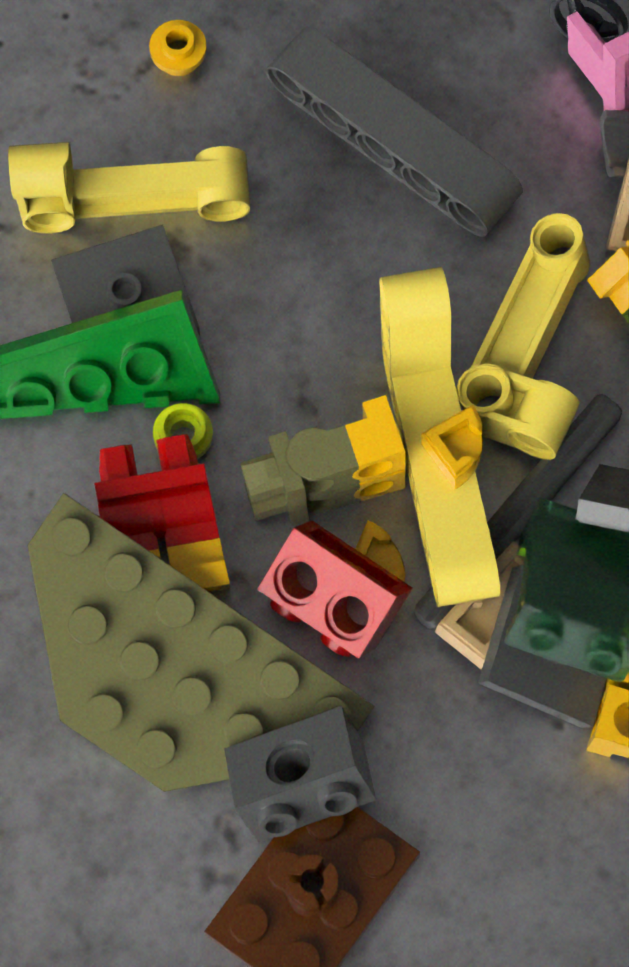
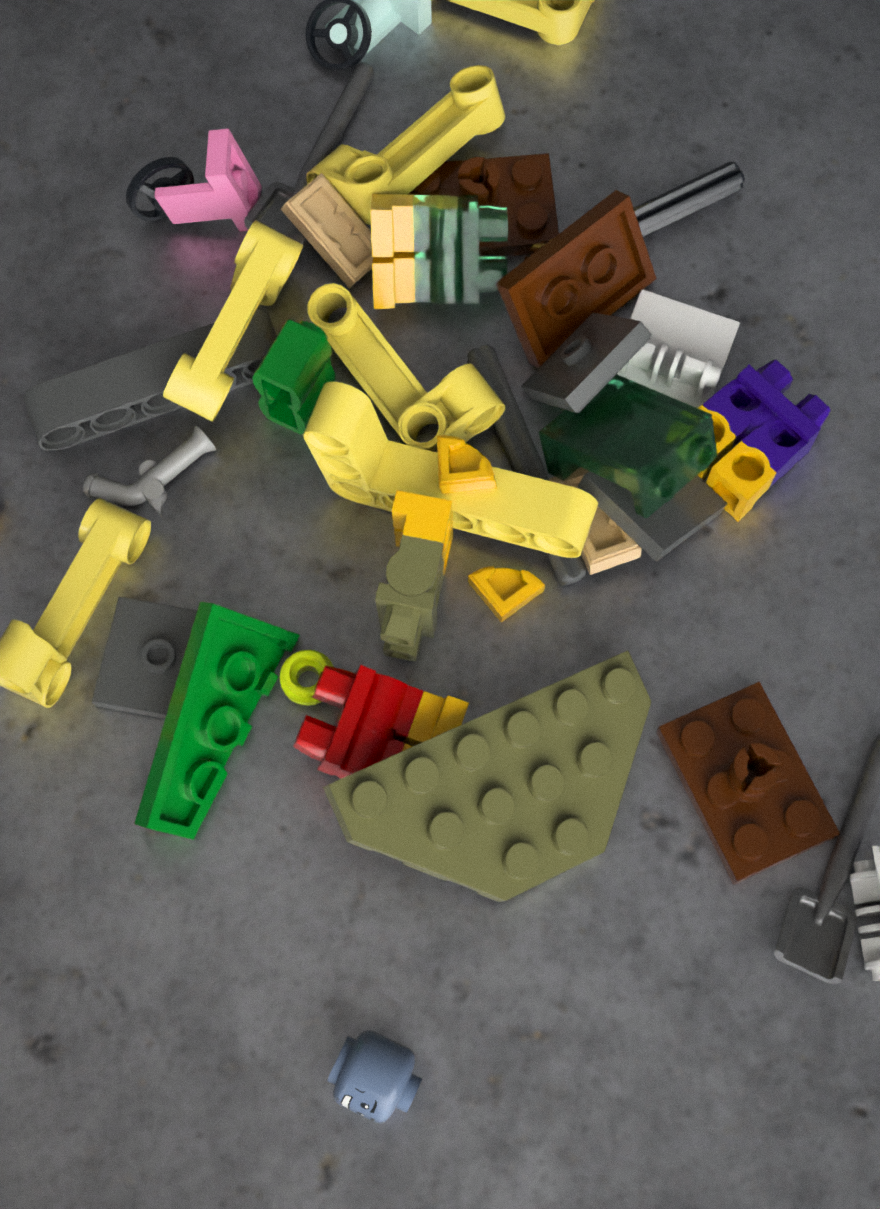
camera: 60 degrees left, 0 degrees up
dark grey brick [224,706,376,842] -> none
brick [257,520,413,659] -> none
none -> light grey piece [83,426,216,518]
none -> light yellow piece [163,220,303,422]
none -> green brick [252,319,336,435]

